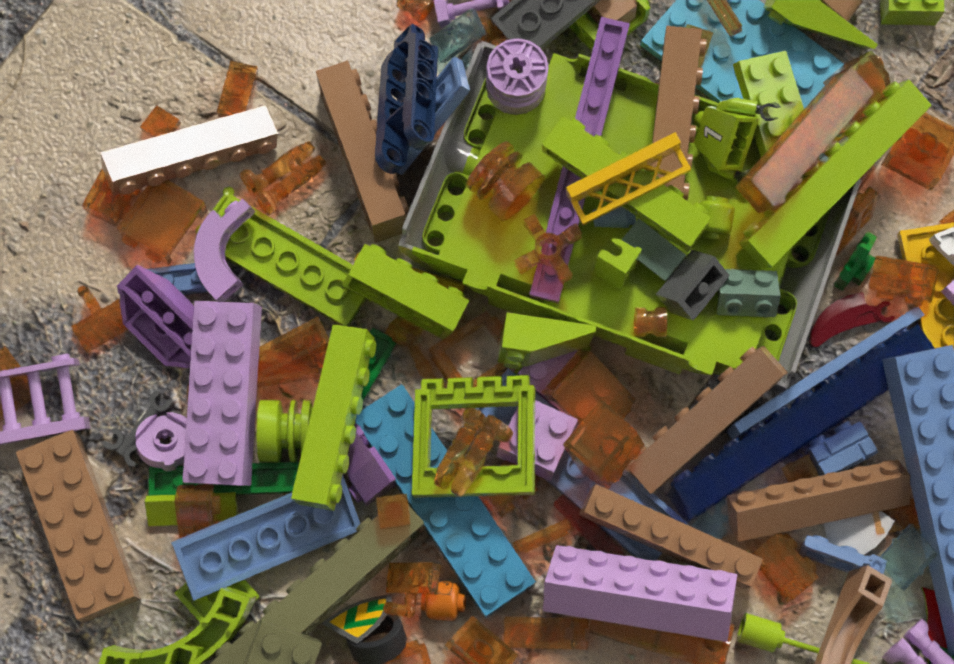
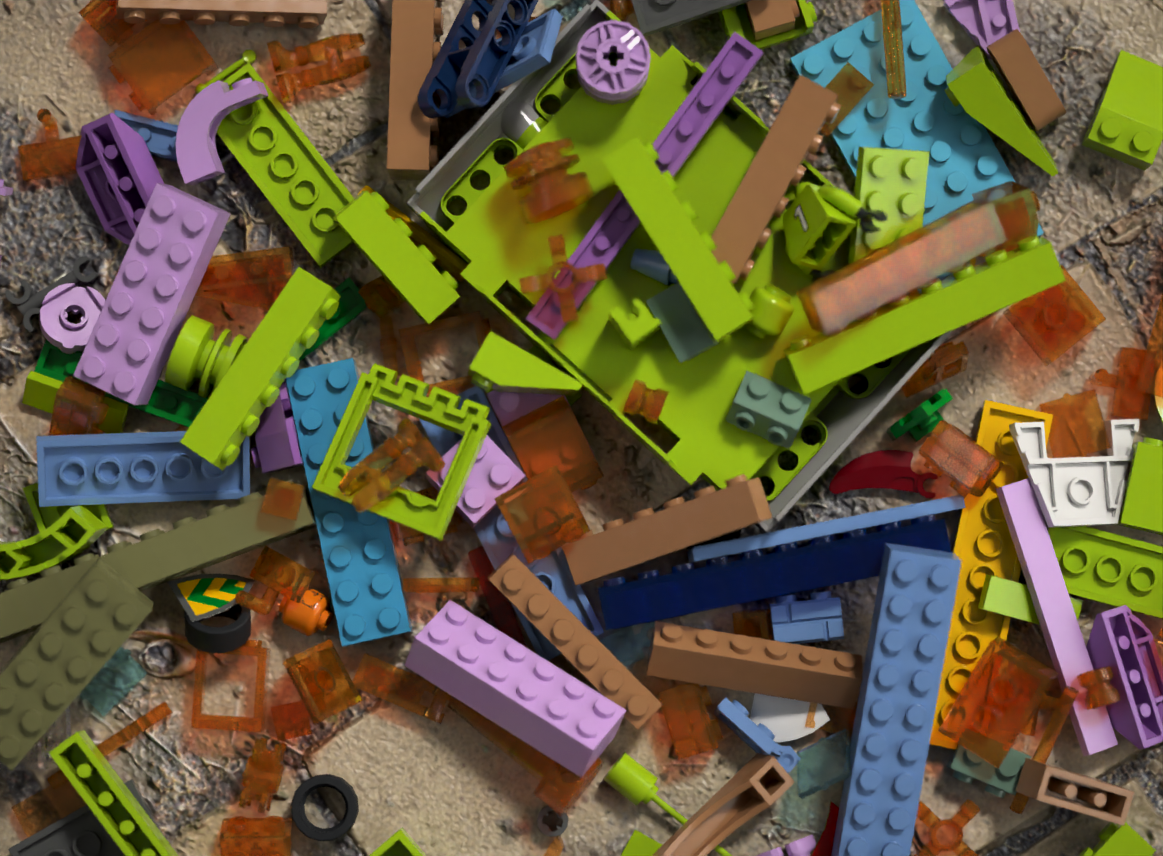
camera: 25 degrees right, 10 degrees up
yellow fence [566,132,691,225] -> none
dark grey brick [656,250,730,321] -> none

